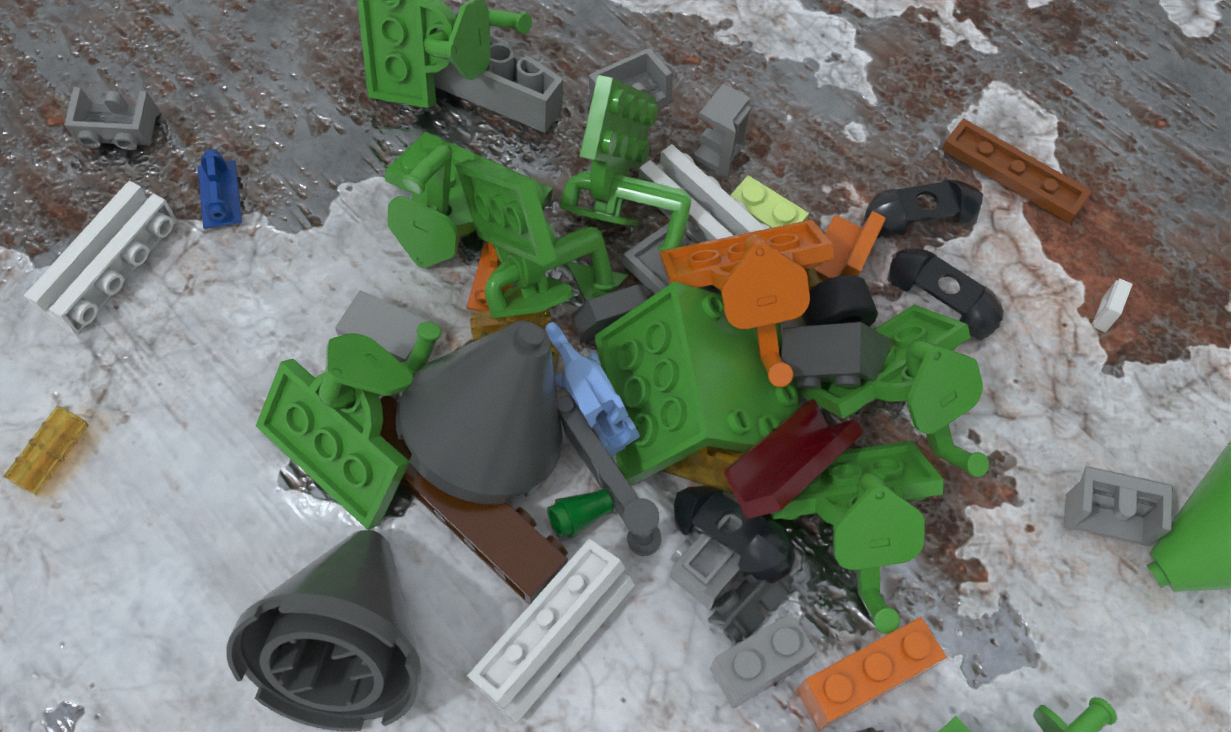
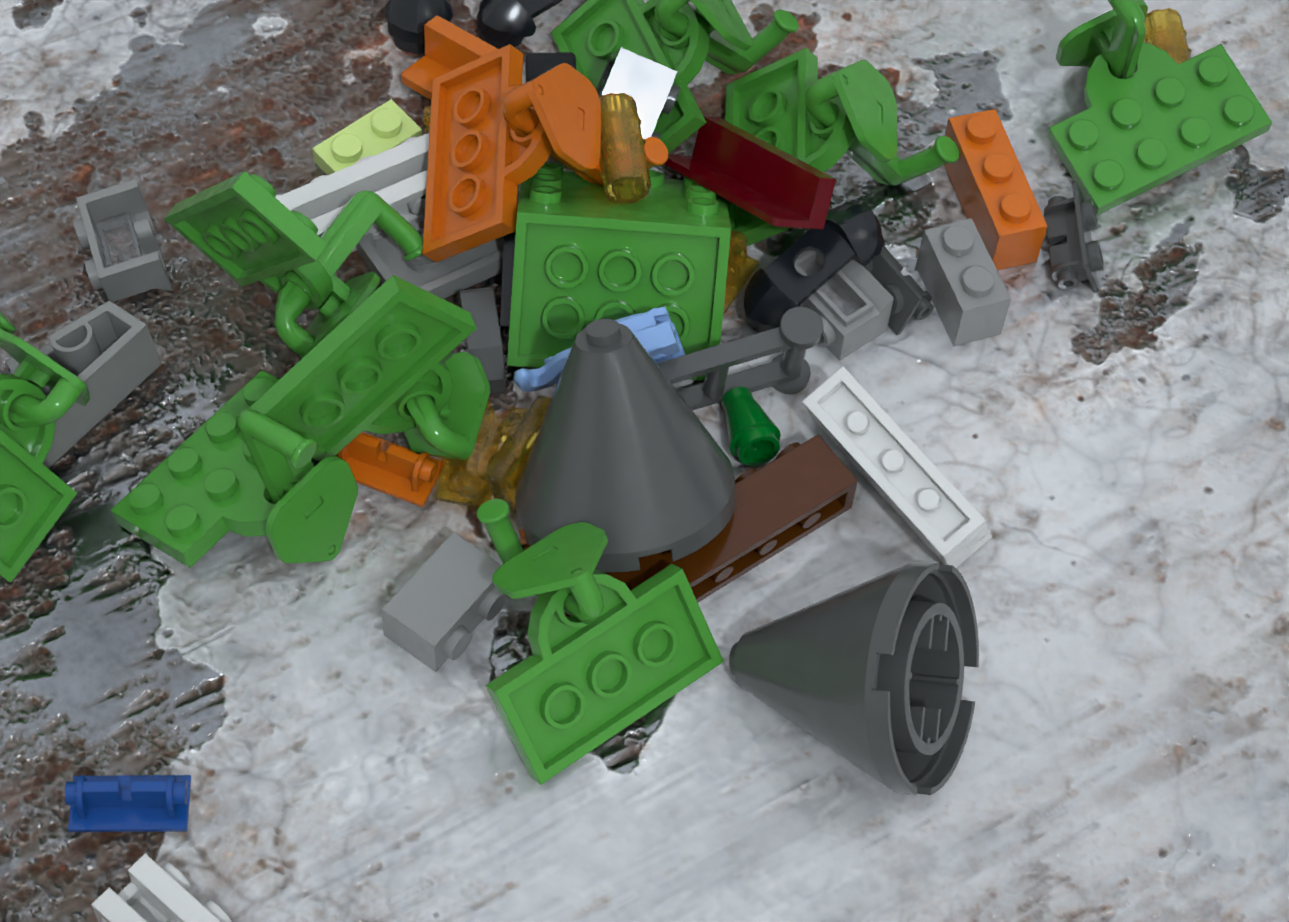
camera: 80 degrees left, 5 degrees down
light grey window [693,83,752,177] -> none
none -> clear yellow axle [599,93,651,204]

